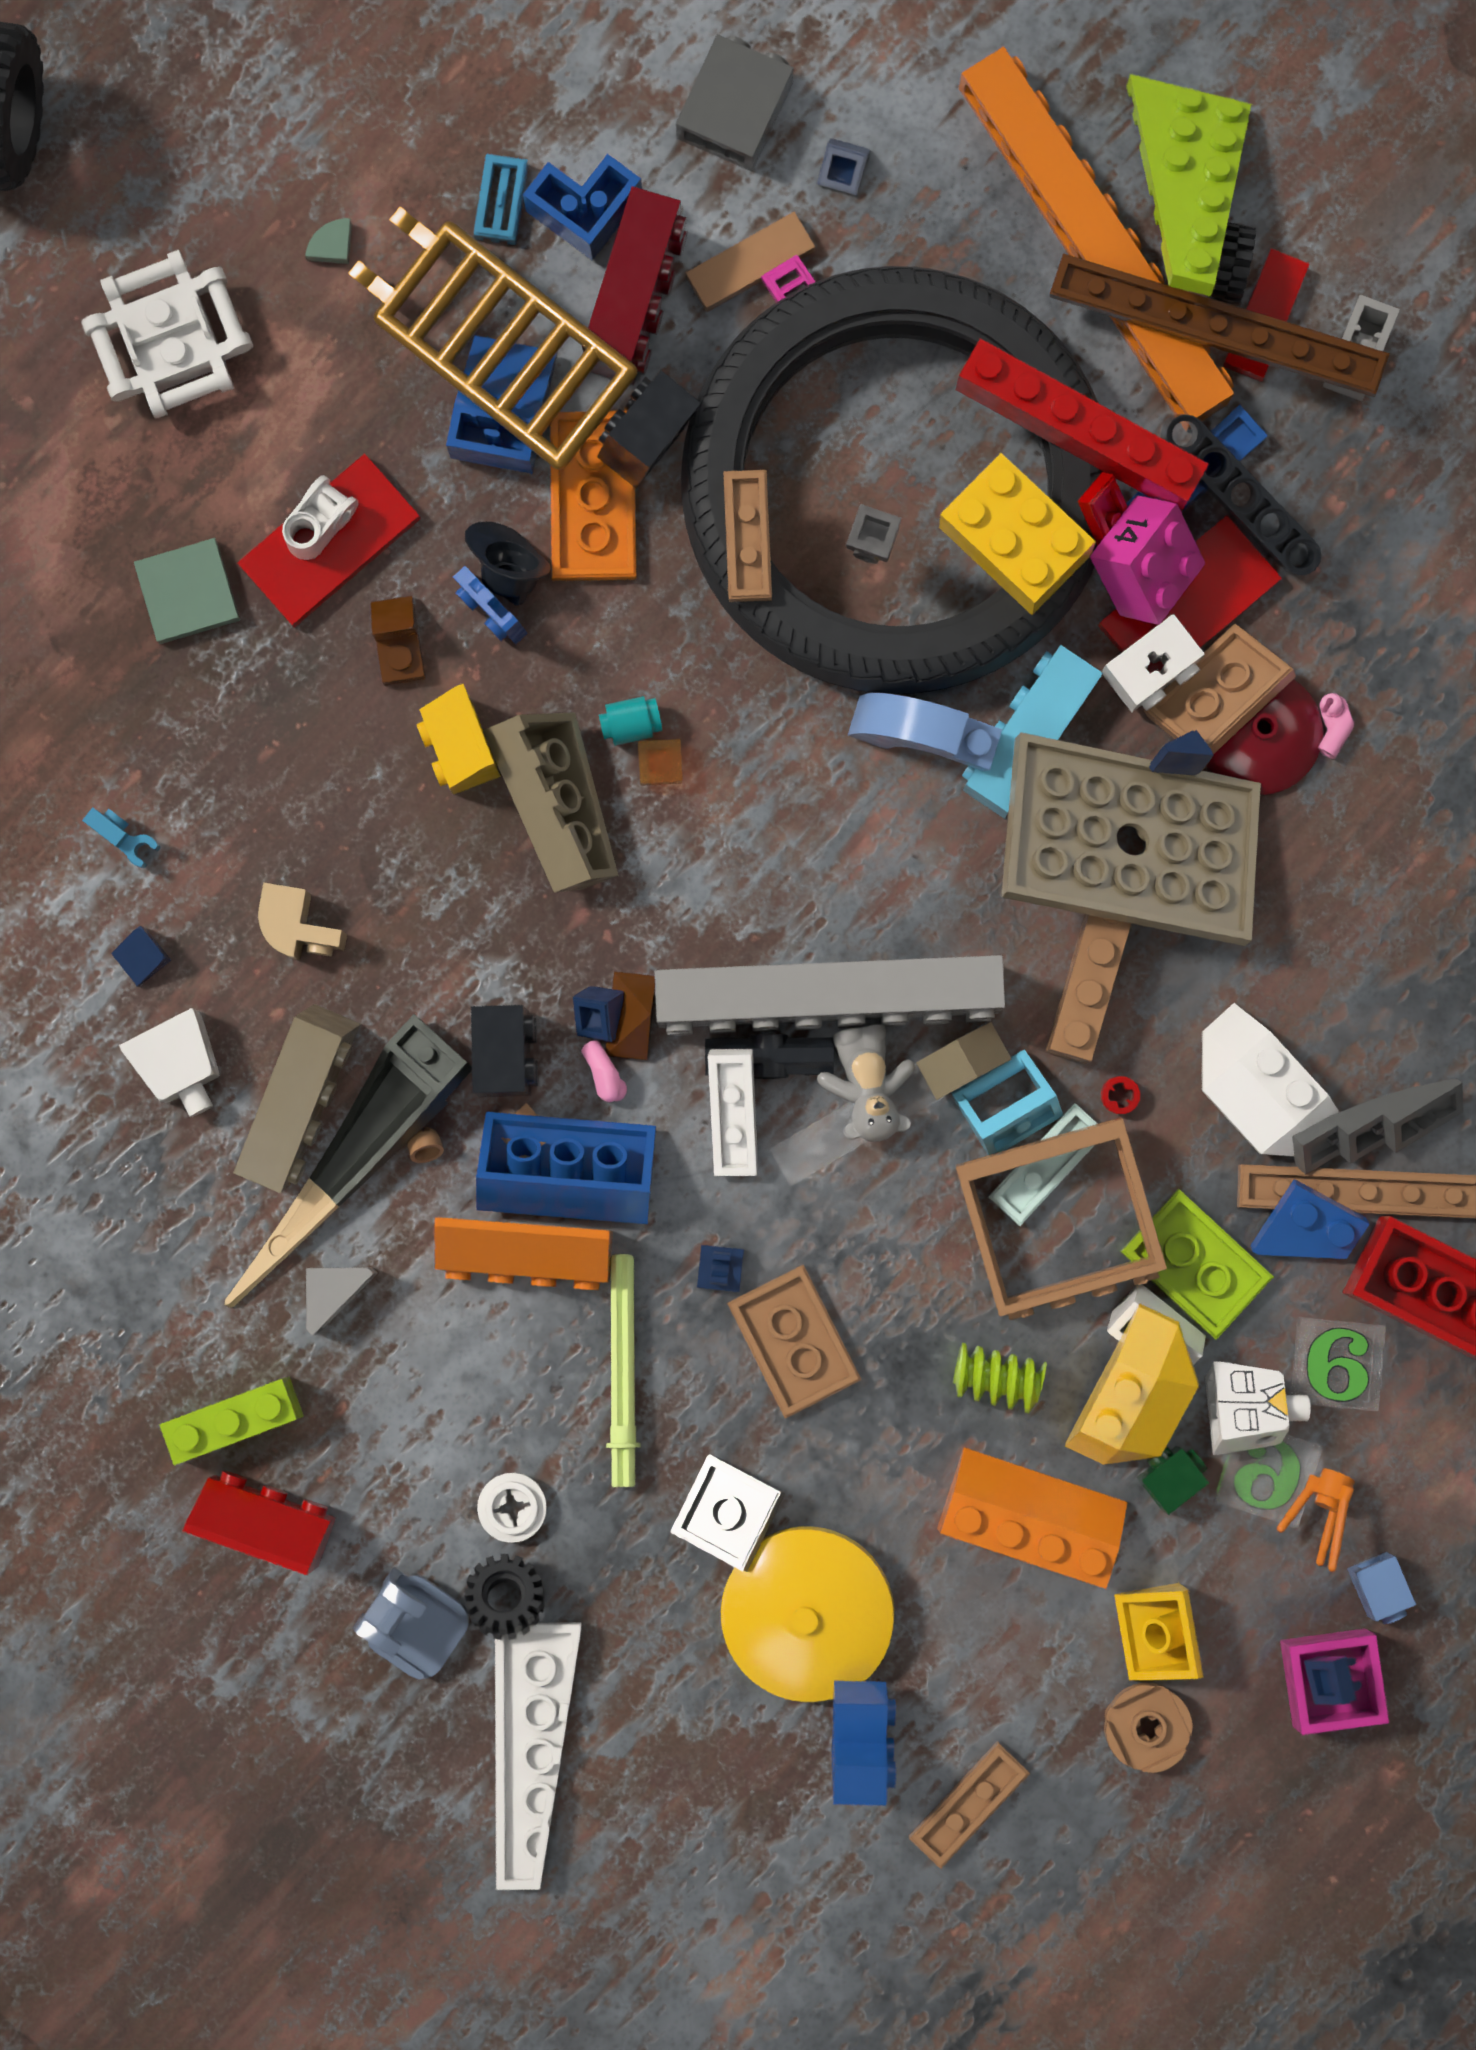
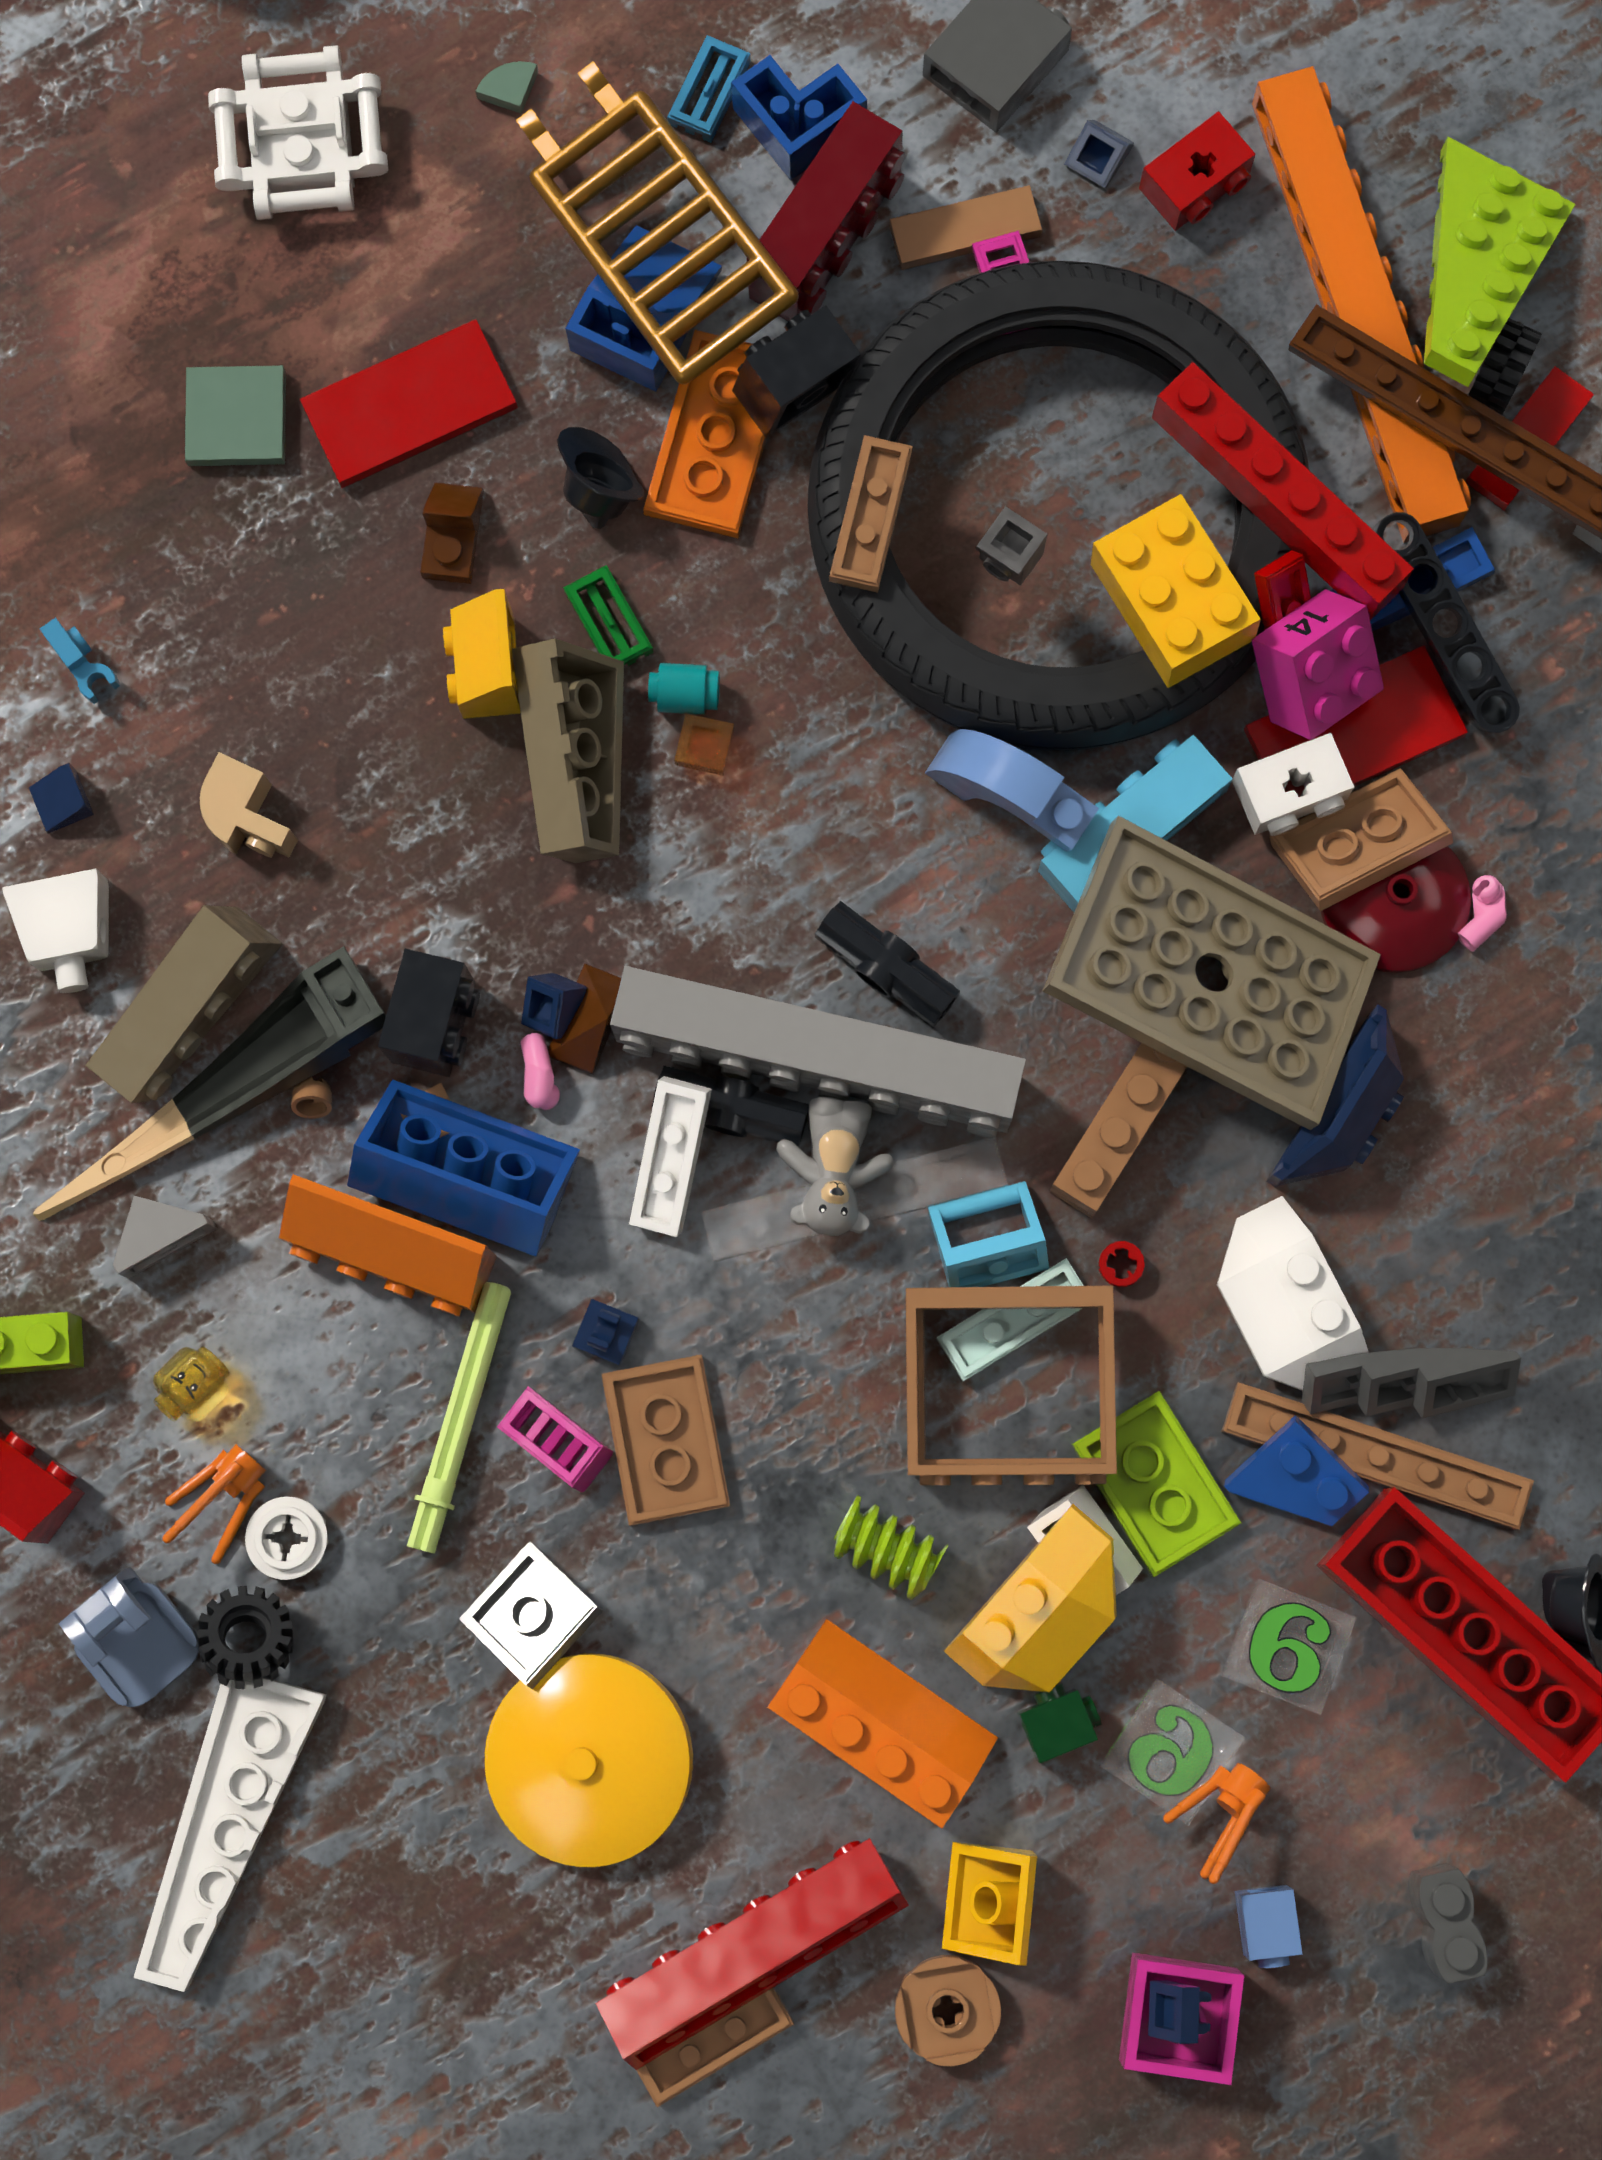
camera: 20 degrees right, 5 degrees down
white piece [282,475,359,560] -> none
blue wing [453,566,528,645] -> none
blue brick [831,1681,896,1806] -> none
dark tan slope [916,1022,1012,1100] -> none
dark blue slope [1149,730,1214,775] -> none
white torso [1205,1362,1310,1455] -> none
none -> clear yellow head [152,1346,230,1423]
none -> orange plant [162,1444,266,1564]
none -> dark pink slope [497,1386,613,1492]
none -> green tile [563,565,654,666]
none -> brick [595,1838,909,2070]
none -> black piece [815,901,960,1027]
none -> red brick [1139,111,1256,231]
none -> dark blue wedge [1266,1004,1404,1187]

